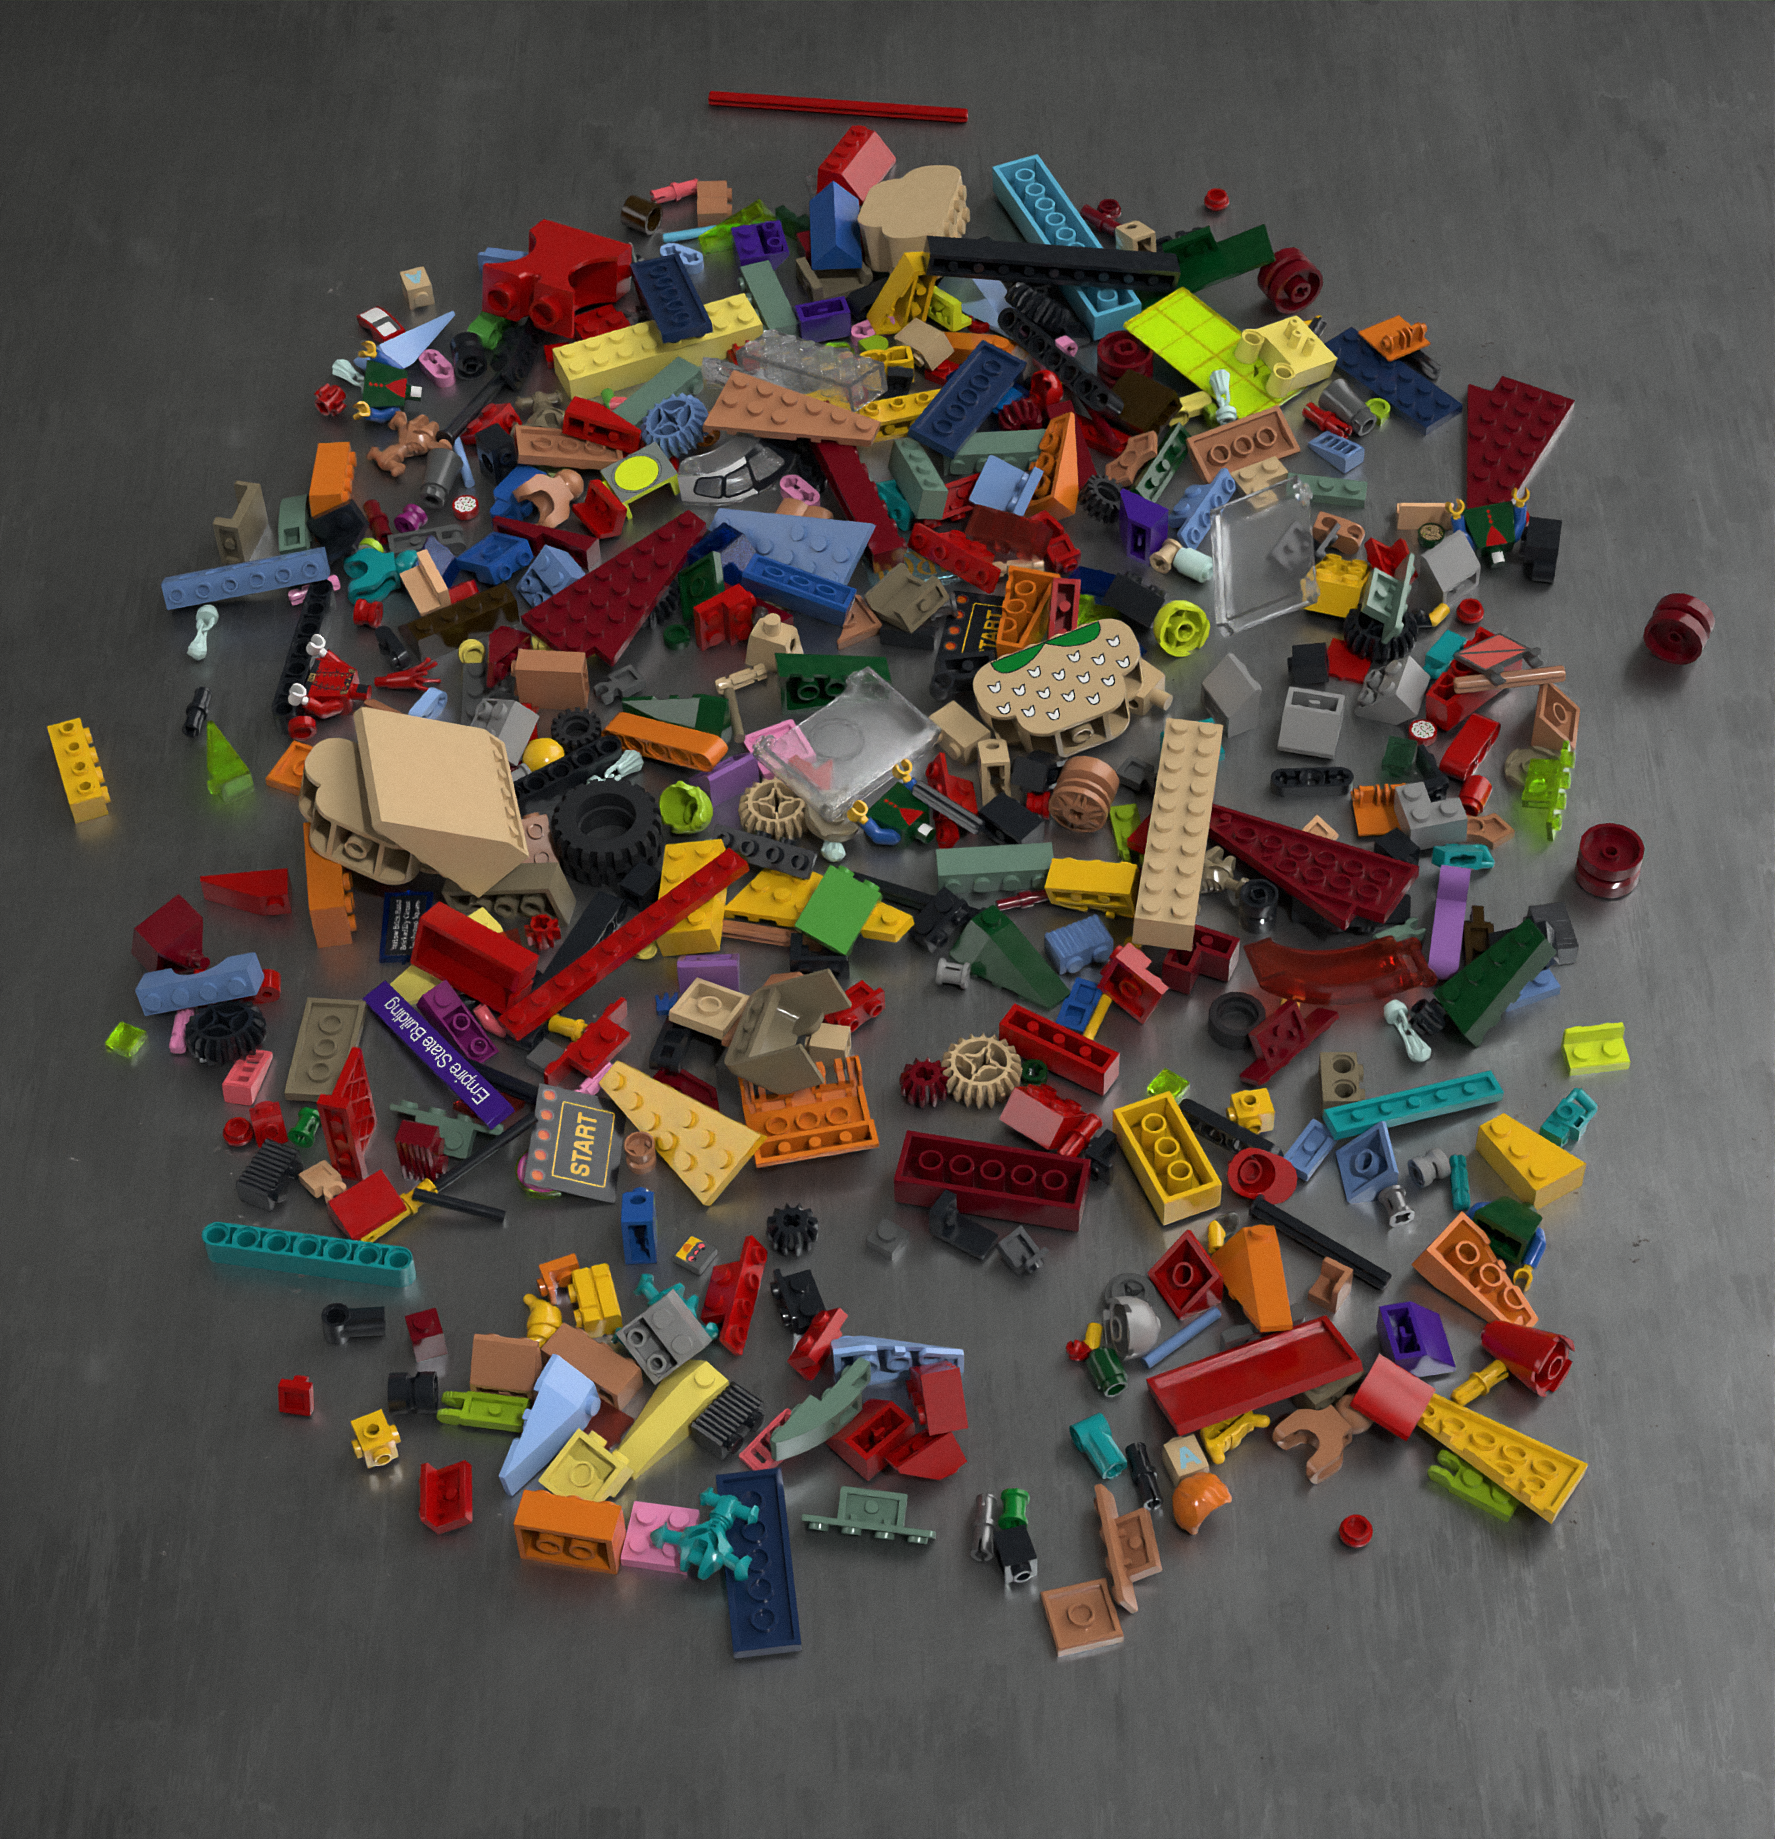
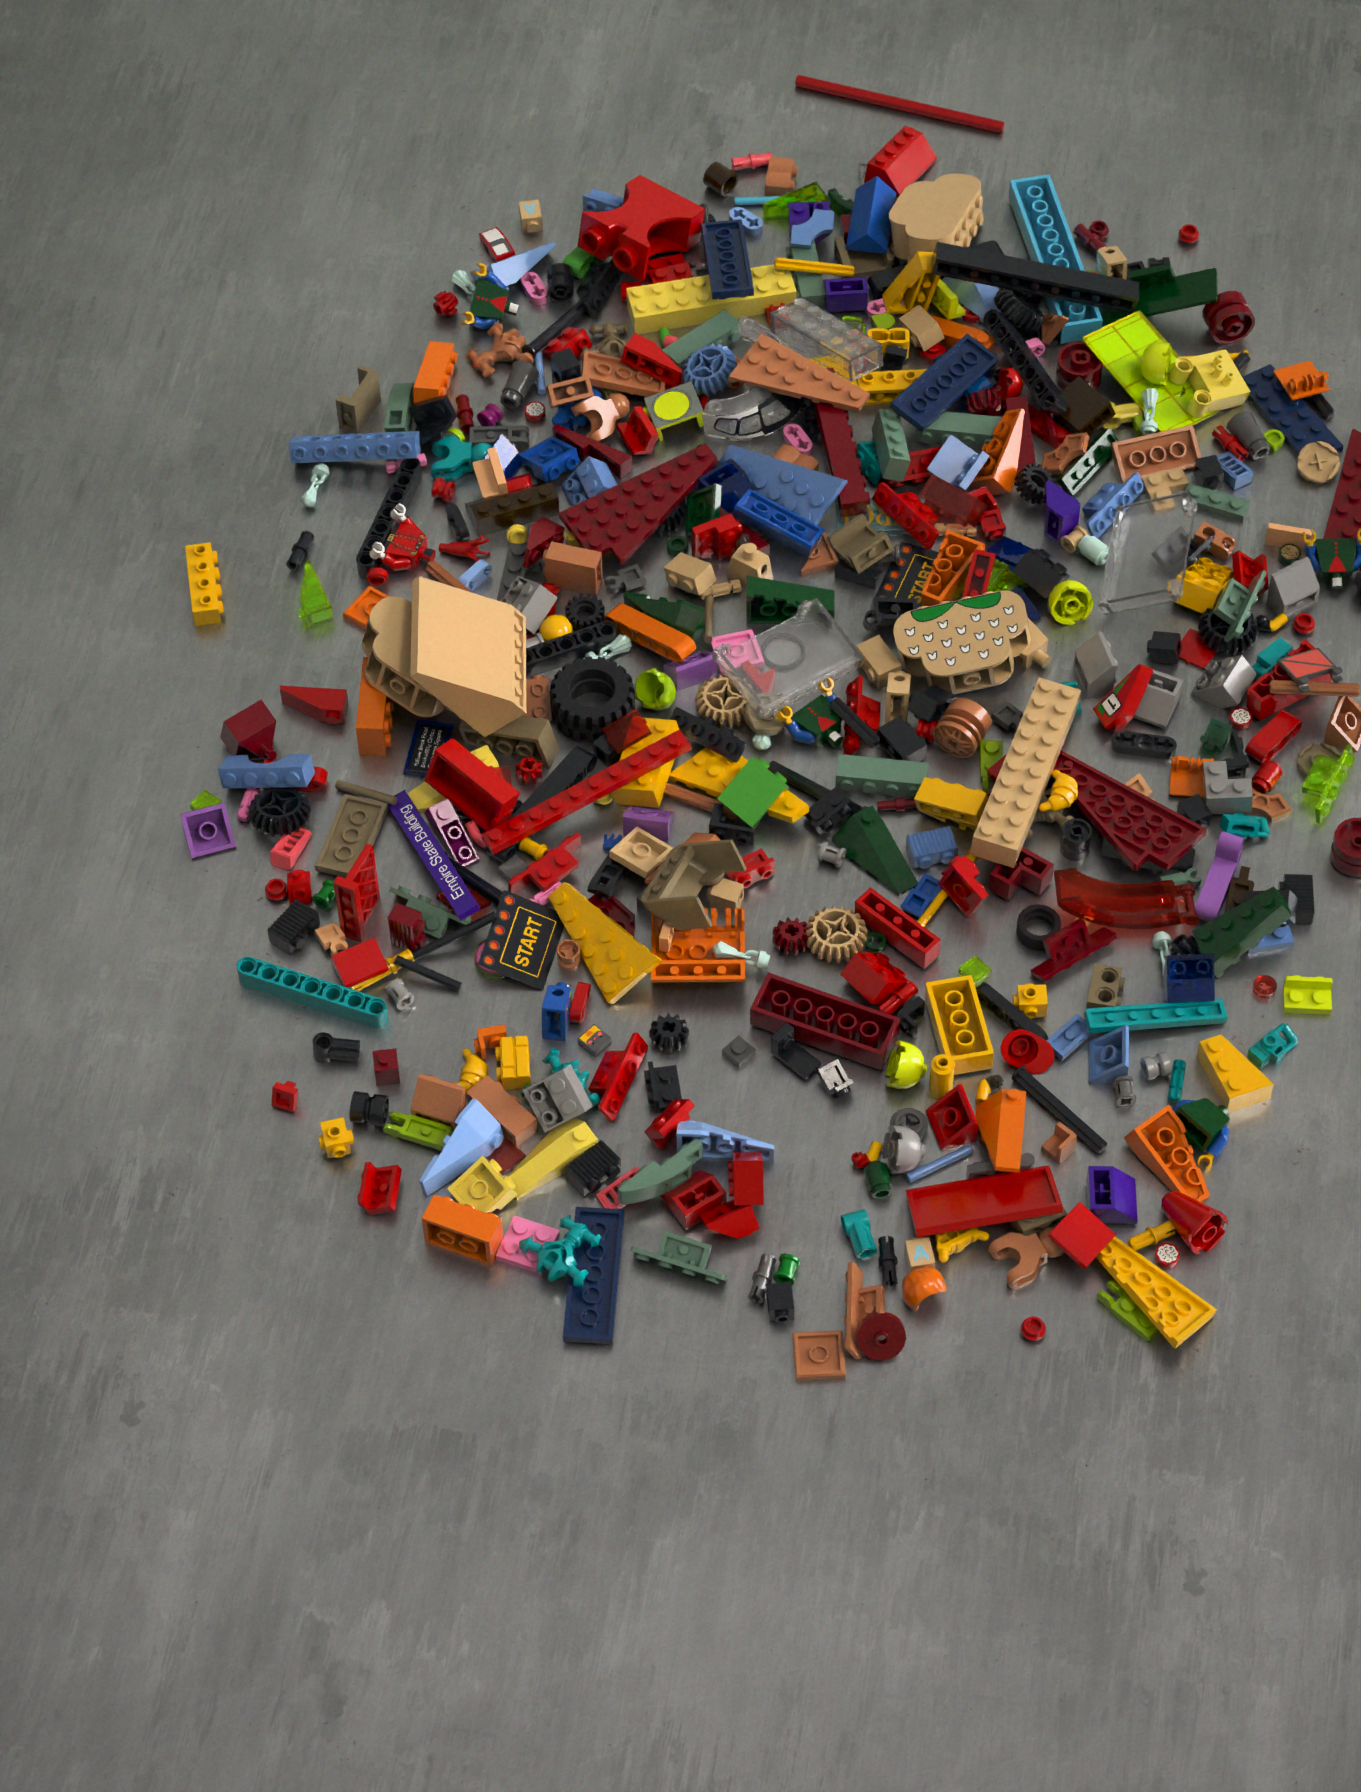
camera: 10 degrees right, 5 degrees up
none -> medium lavender slope [180,802,236,858]
none -> dark tan bar [335,780,397,805]
none -> light grey bush [385,979,415,1010]
none -> nougat brick [545,375,594,409]
none -> red beam [569,982,591,1024]
none -> clear red piece [602,709,652,753]
none -> light nougat tile [659,921,674,952]
none -> tan brick [663,552,717,596]
none -> light aqua piece [713,941,770,970]
none -> yellow axle [774,258,855,277]
none -> medium blue tile [790,209,834,249]
none -> dark red plate [856,1312,906,1361]
none -> neon yellow cylinder [886,1040,927,1089]
none -> yellow brick [929,1054,955,1100]
none -> yellow piece [1039,770,1078,812]
none -> nougat tile [1041,313,1069,345]
none -> red slope [1093,664,1153,732]
none -> neon yellow cylinder [1137,342,1171,385]
none -> tile [1154,1243,1180,1268]
none -> clear blue slope [1163,953,1215,1003]
none -> black brick [1193,455,1224,490]
none -> clear red tile [1252,975,1277,999]
none -> tan tile [1297,441,1340,484]

